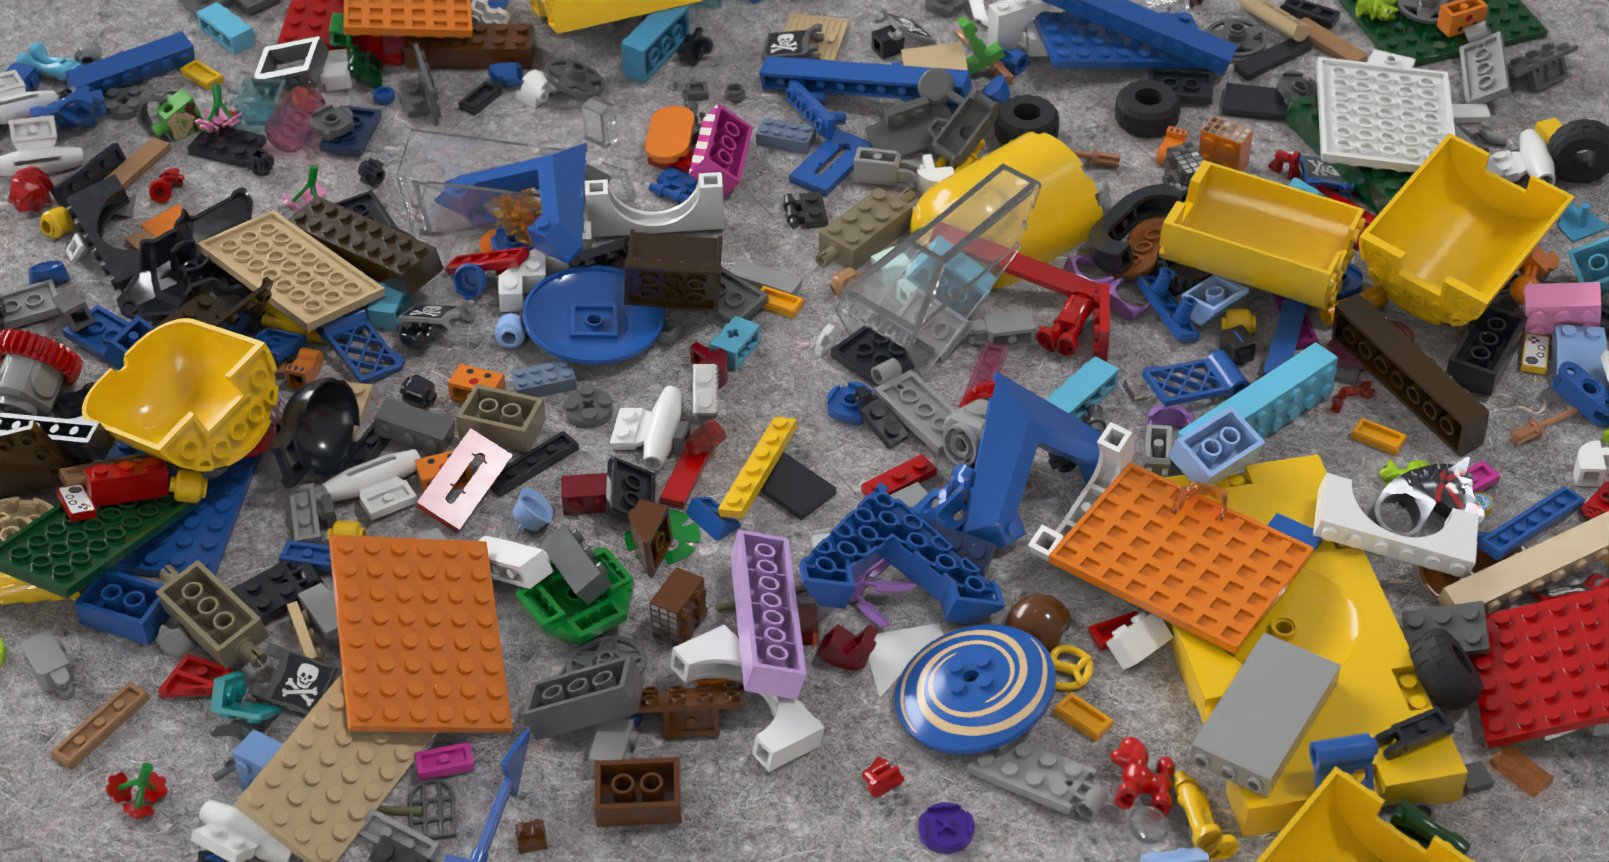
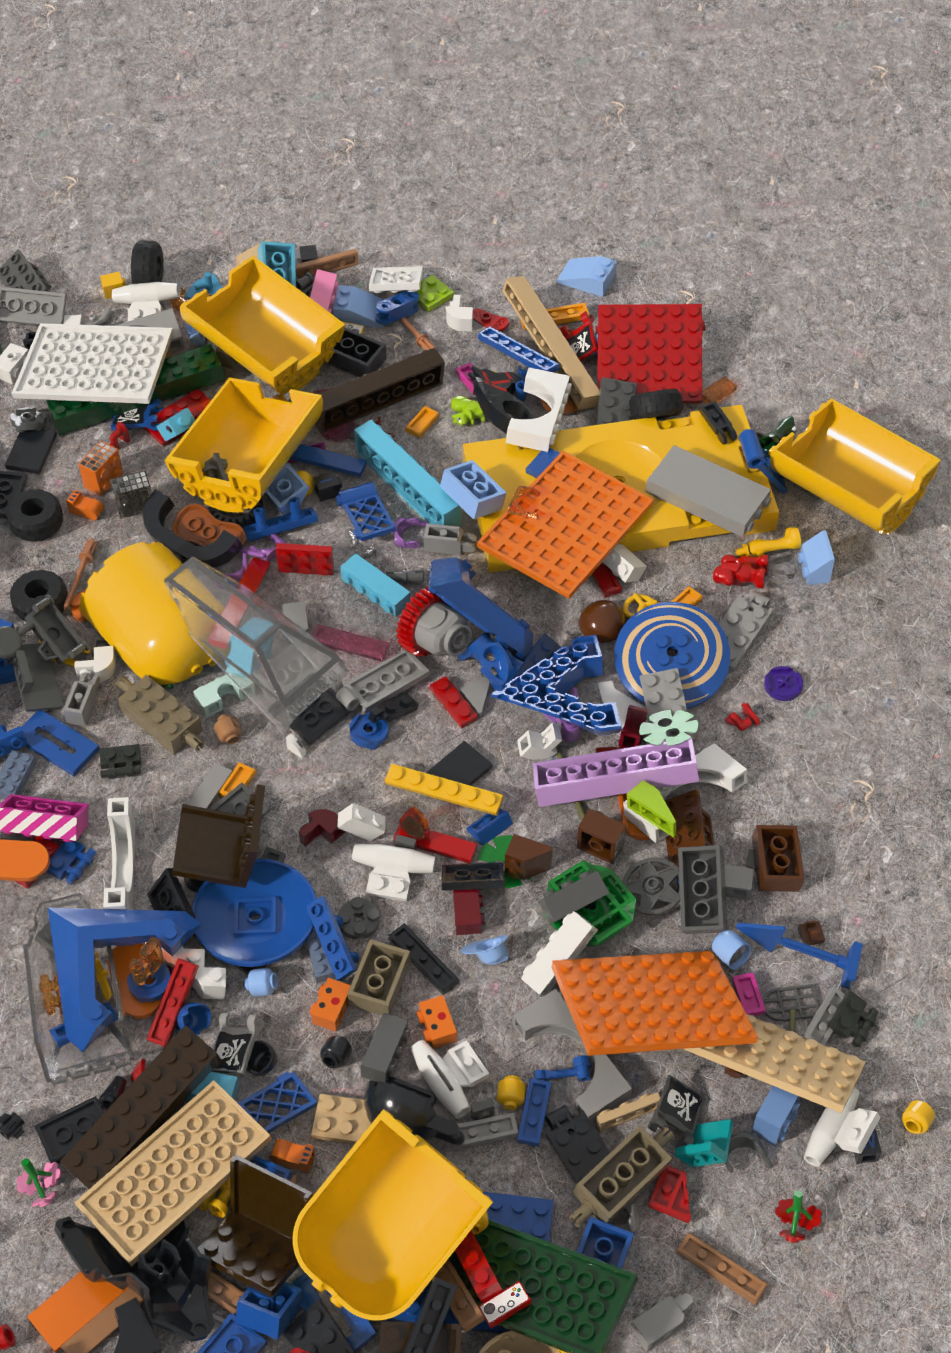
camera: 90 degrees left, 10 degrees up
piece [415,428,512,533] -> none
medium azure brick [709,316,761,370] -> none
white arch [1028,422,1135,562] -> none
red piece [1035,285,1098,356] -> none
none -> dark grey hips [202,453,229,481]
none -> blue plate [306,896,360,981]
none -> lime slope [627,780,676,838]
none -> light grey hinge [639,668,694,742]
none -> piece [639,710,698,746]
none -> light blue helmet [712,930,751,970]

